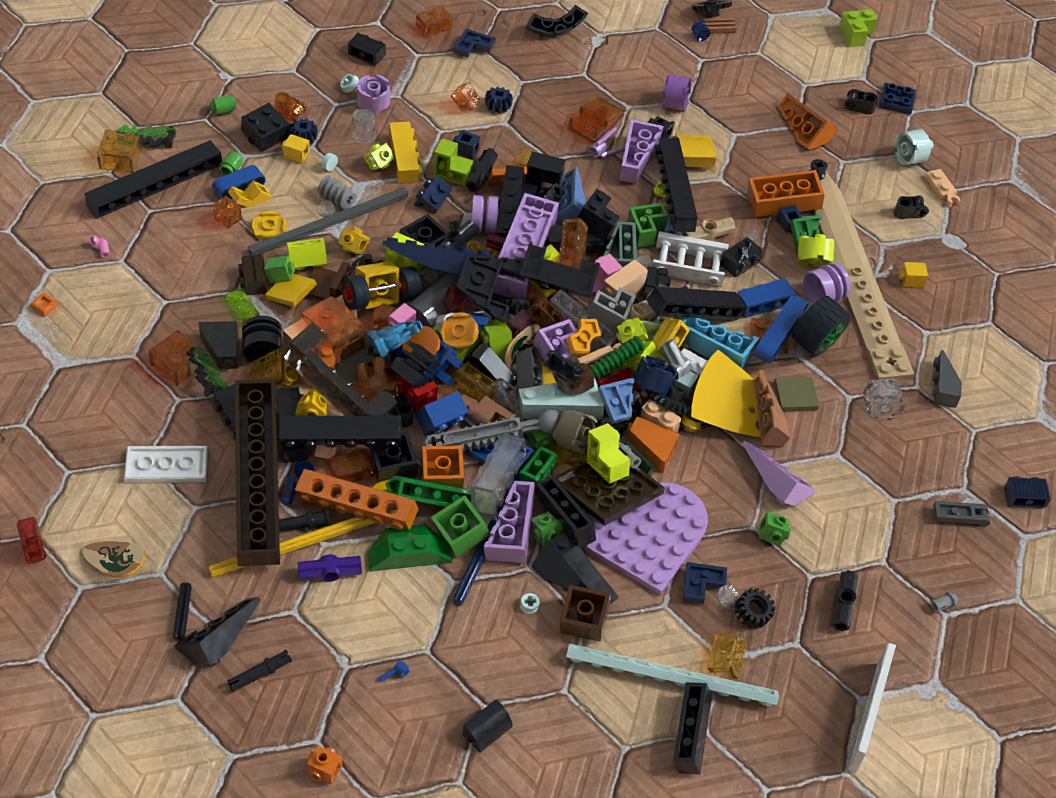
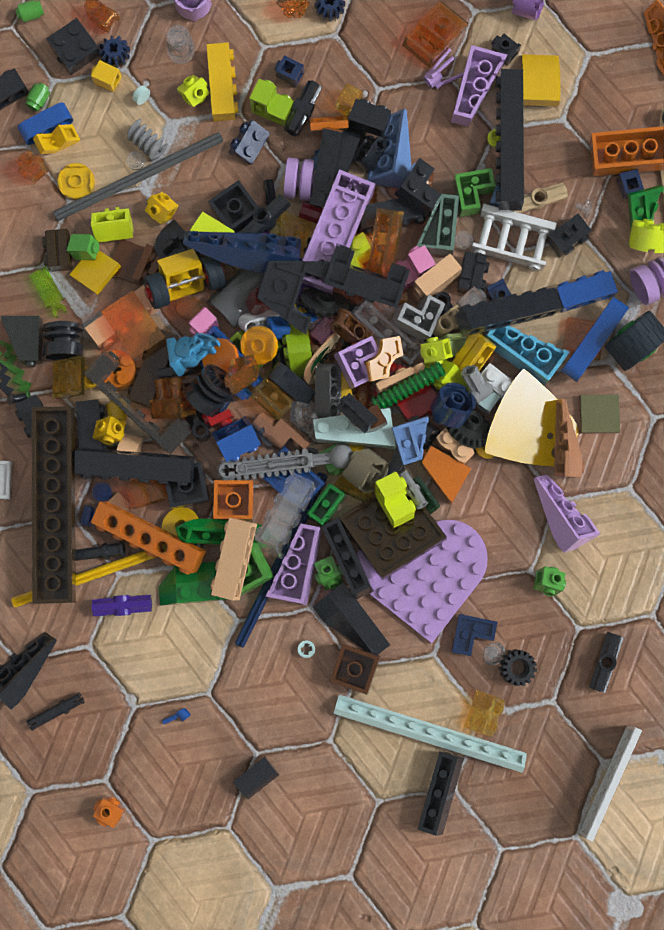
camera: 10 degrees right, 30 degrees up
none -> light nougat brick [211,518,257,601]
none -> clear orange slope [224,354,260,395]

